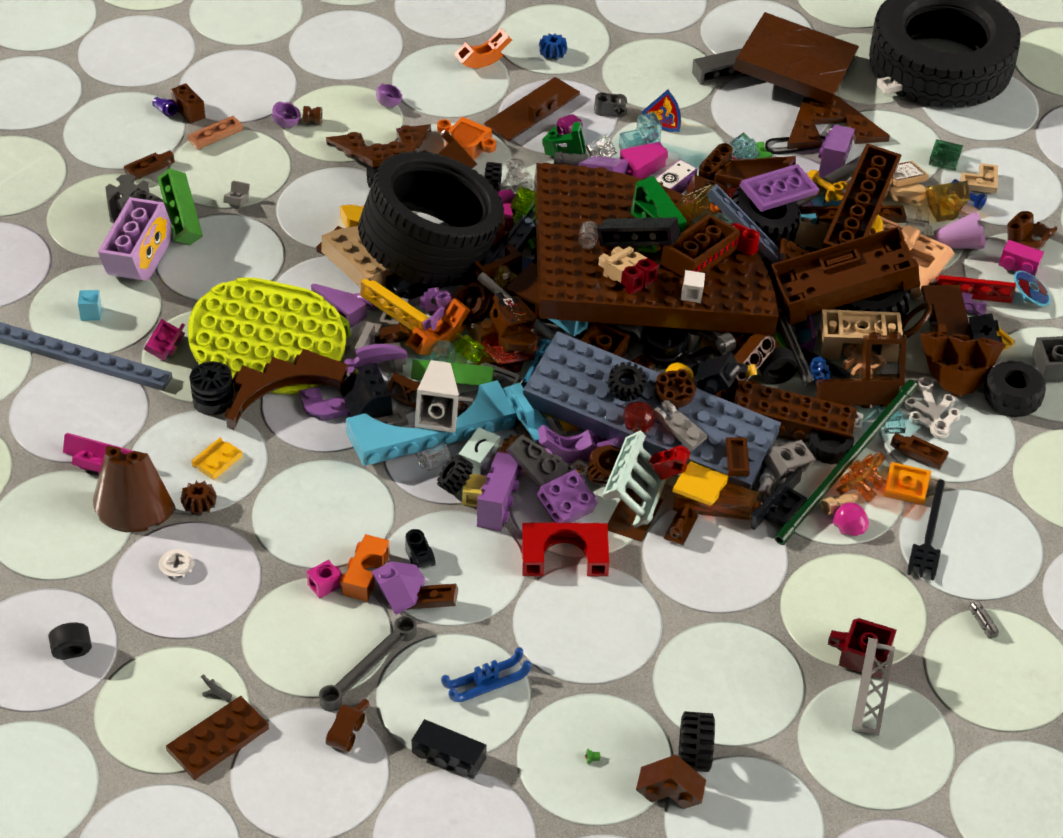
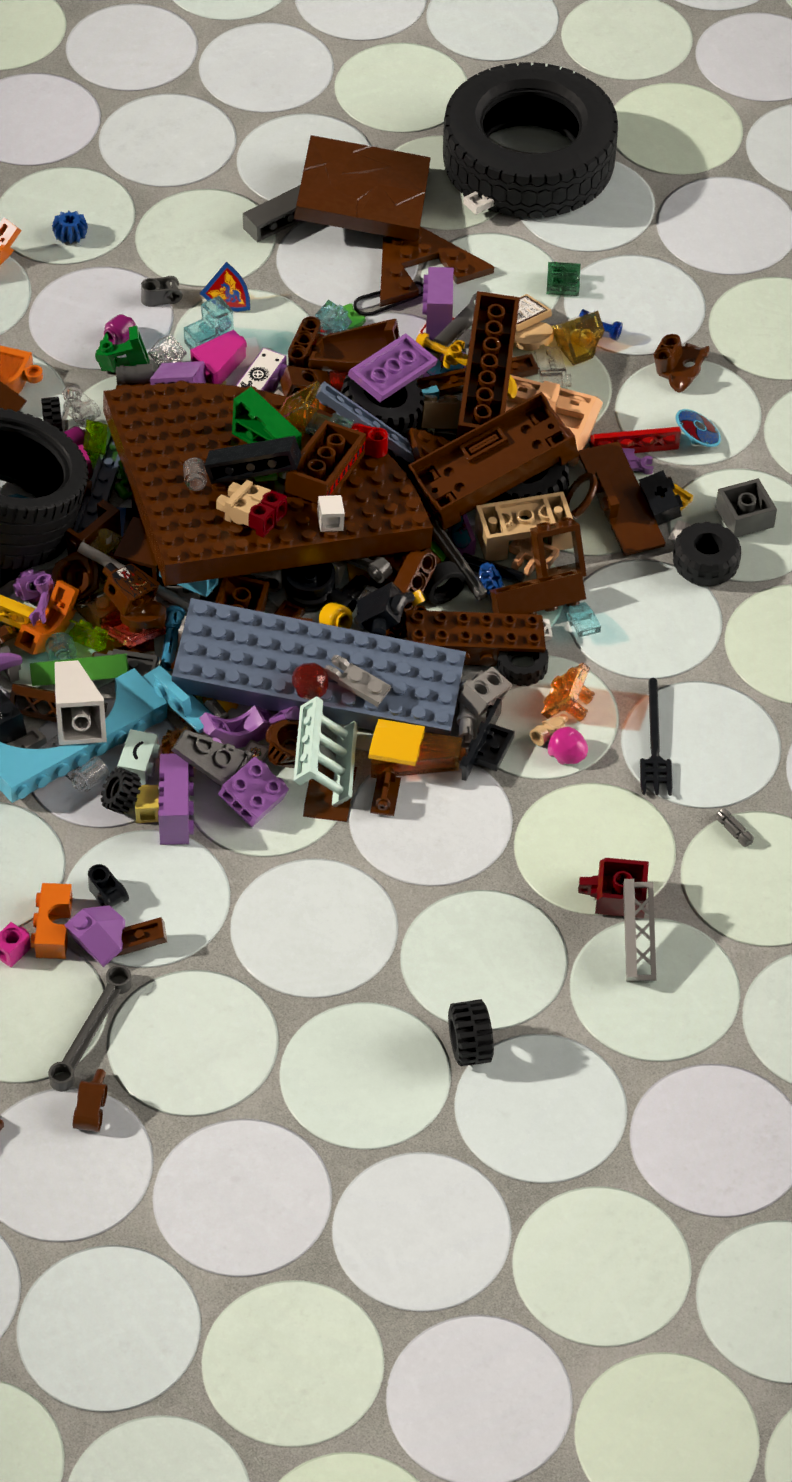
camera: 15 degrees left, 5 degrees up
black brick [411,719,487,779] -> none
blue piece [441,647,531,702] -> none
reddish brown bracket [484,77,580,141] -> none
red arch [522,522,609,576] -> none
bright green piece [585,749,600,764] -> none
black tyre [608,362,646,401] -> none
reddish brown brick [636,755,706,809] -> none
red piece [648,446,690,480] -> none
reddish brown tile [654,369,696,408] -> none
reddish brown tile [725,437,750,477] -> none
dark green piece [774,379,918,545] -> none
light orange tile [883,462,932,505] -> none
reddish brown hinge [890,433,949,470] -> none
white plant [904,376,961,438] -> none
reddish brown brick [920,331,1005,397] -> none
lavender cone [931,212,985,249] -> none
tan plate [960,163,998,194] -> none
dark pink brick [998,240,1044,277] -> none

